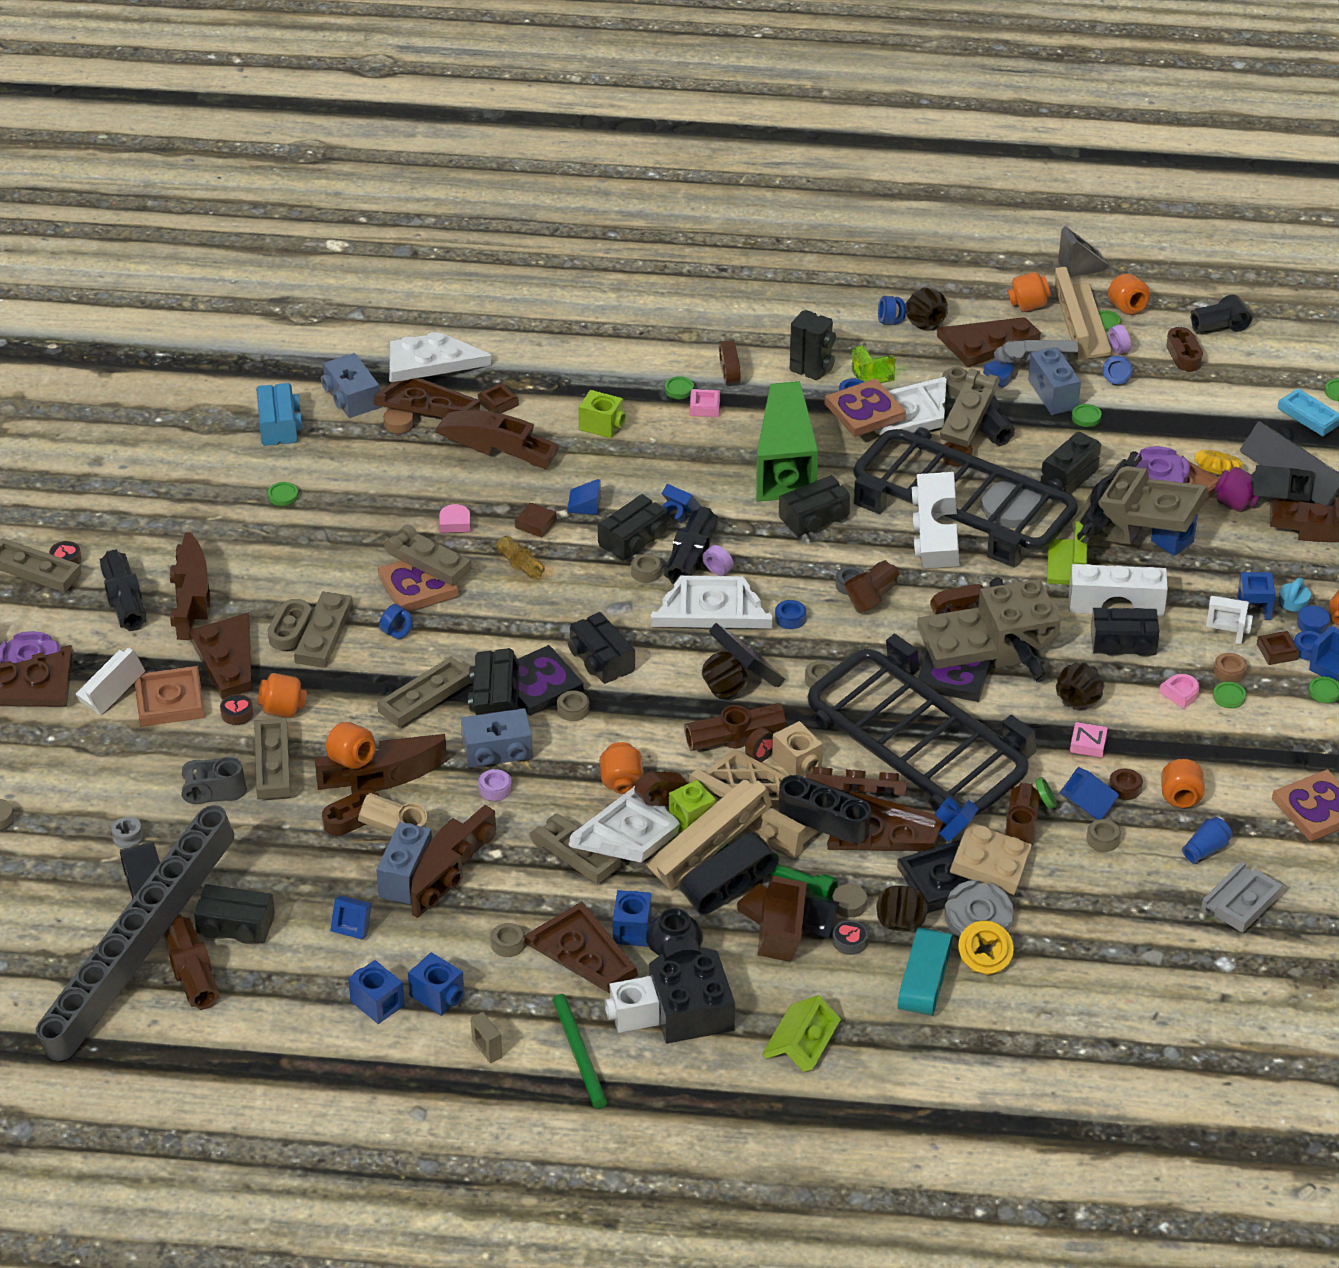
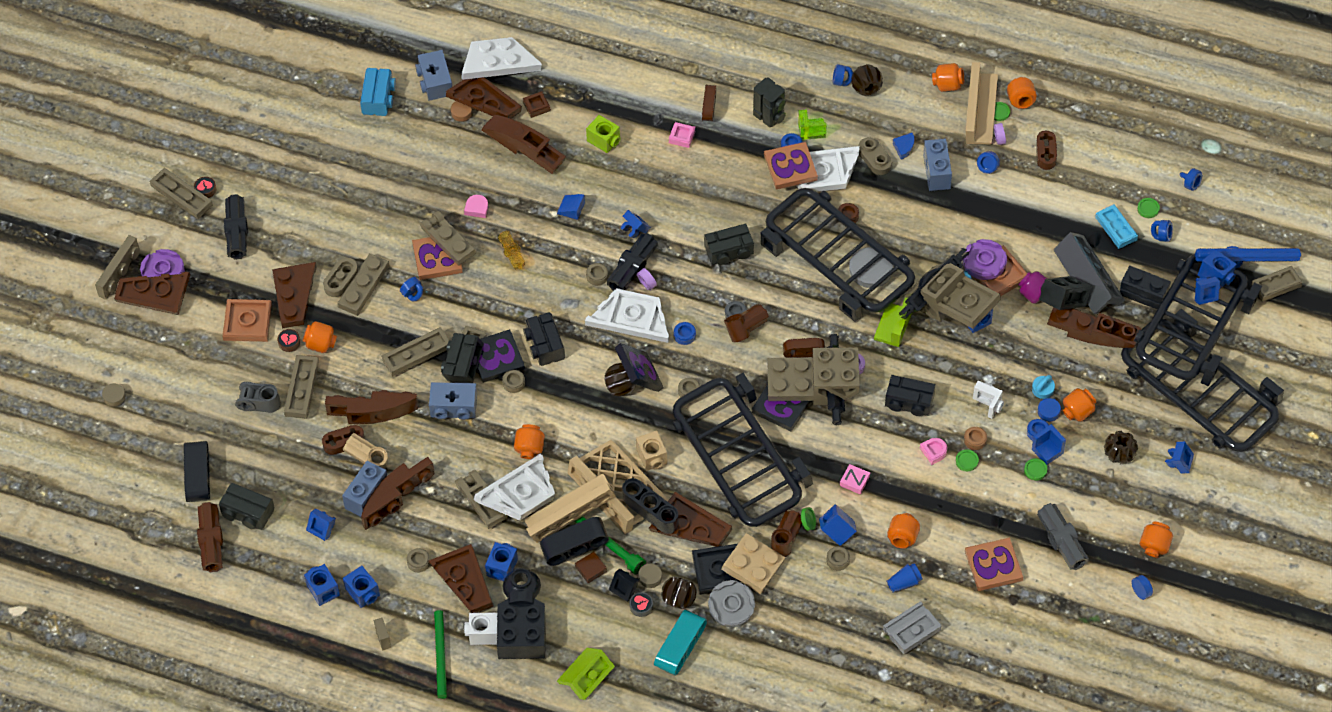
camera: 15 degrees right, 15 degrees up
dark grey beam [36,805,234,1061] -> none
white panel [75,648,145,716] -> none
light grey bush [111,817,143,849] -> none
reddish brown slope [170,532,210,640] -> none
bright green piece [268,482,298,506] -> none
orange head [326,722,375,769] -> none
lavender tile [478,769,512,801] -> none
reddish brown tile [515,503,557,538] -> none
pearl dark grey brick [598,494,667,561] -> none
reddish brown beam [634,771,689,806] -> none
bright green piece [665,376,694,399] -> none
lime brick [669,780,716,833] -> none
reddish brown piece [684,703,786,751] -> none
tile [745,728,774,762] -> none
bright green slope [756,381,818,502] -> none
reddish brown panel [757,876,807,962] -> none
reddish brown wing [805,767,907,796] -> none
white arch [912,472,960,569] -> none
blue tile [935,797,979,842] -> none
reddish brown wing [937,317,1041,368] -> none
dark tan plate [940,369,999,448] -> none
yellow gear [957,921,1014,976] -> none
black piece [979,395,1015,447] -> none
light grey hinge [994,340,1079,364] -> none
pearl dark grey brick [1040,431,1101,493] -> none
dark brown piece [1056,662,1105,710] -> none
flat silver slope [1058,226,1109,277] -> none
white arch [1069,564,1168,617] -> none
bright green piece [1072,404,1102,427] -> none
reddish brown tile [1109,768,1143,800] -> none
black piece [1190,294,1253,334] -> none
yellow gear [1194,450,1243,475] -> none
blue panel [1237,572,1276,620] -> none
reddish brown tile [1257,631,1299,665] -> none

